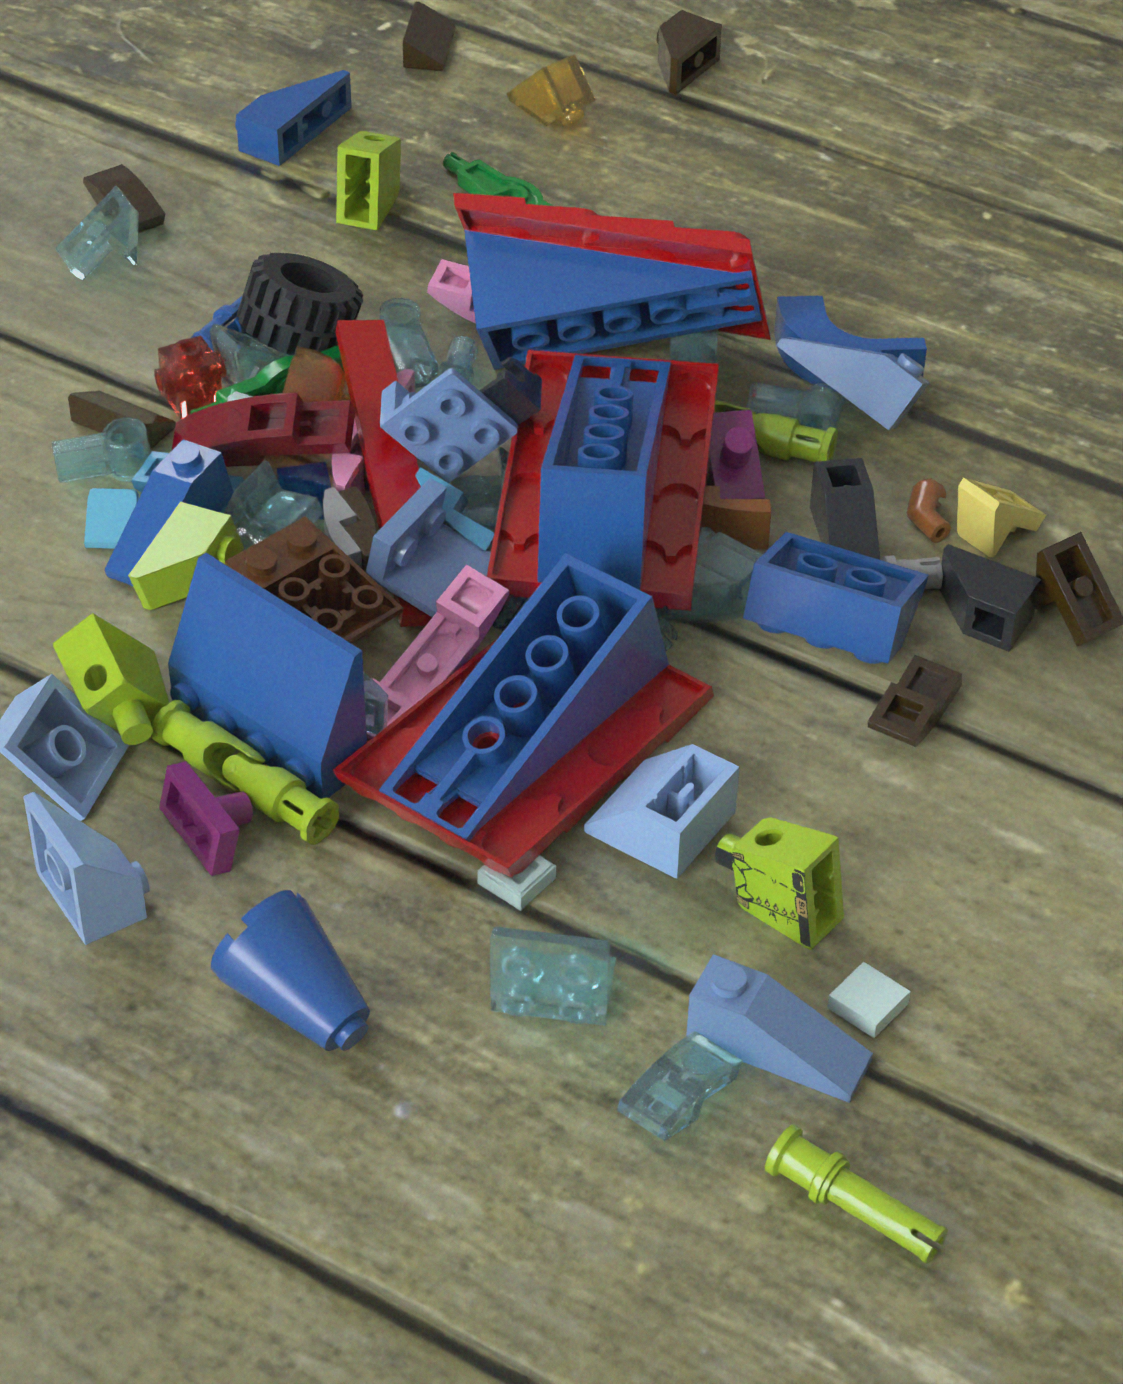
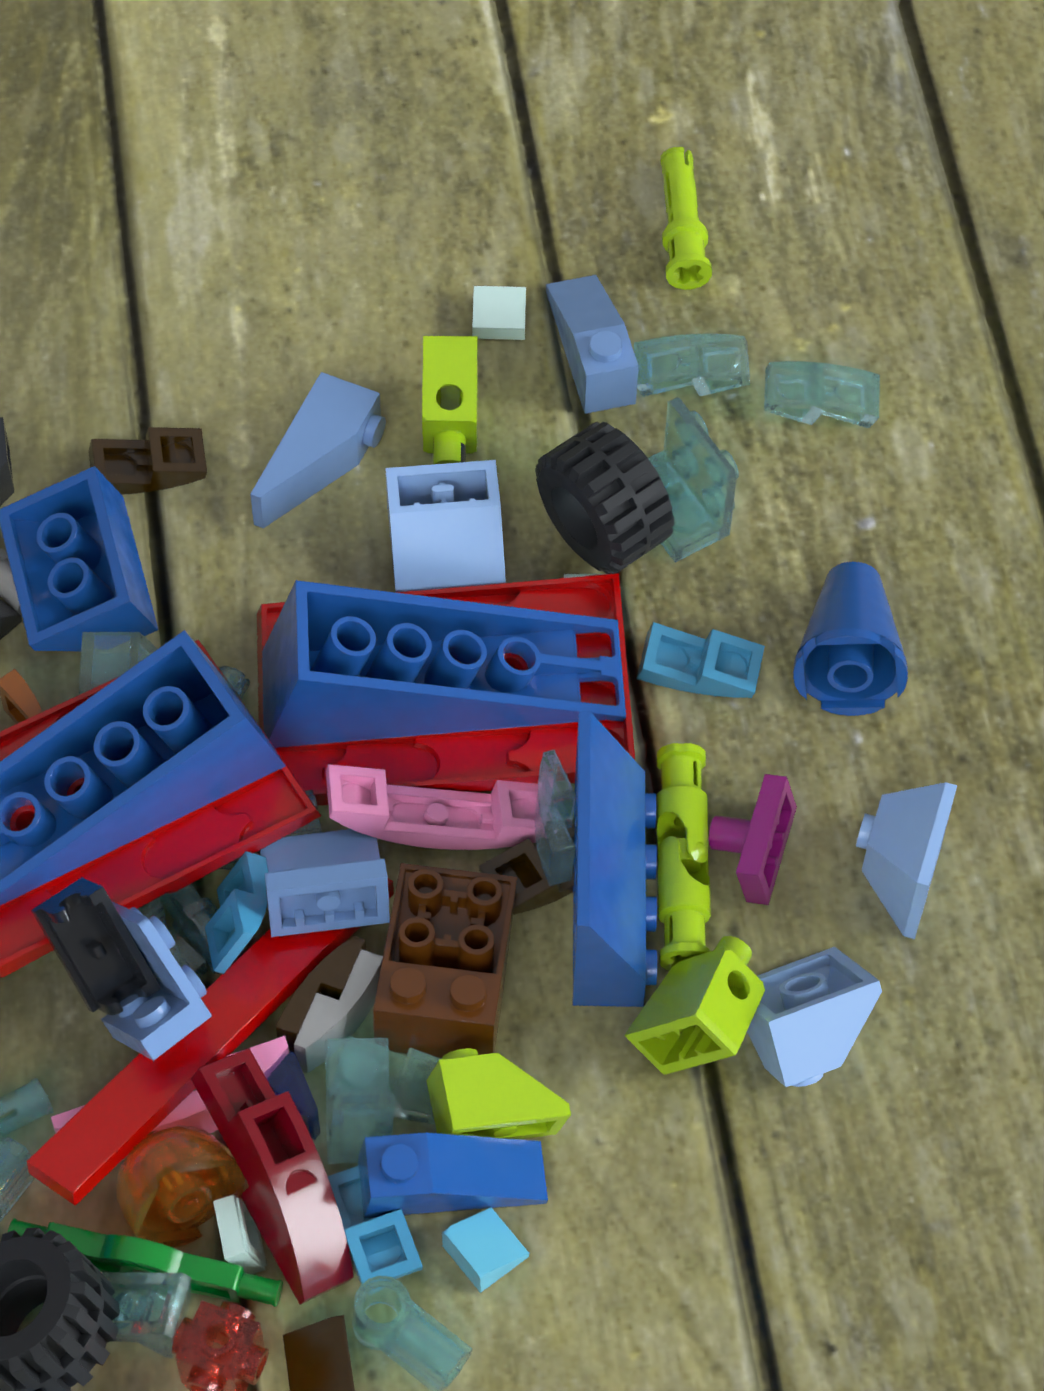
camera: 130 degrees left, 15 degrees up
none -> medium blue slope [250,372,386,528]
none -> black tyre [535,422,675,574]
none -> dark azure slope [636,622,765,698]
none -> clear light blue slope [764,361,880,428]

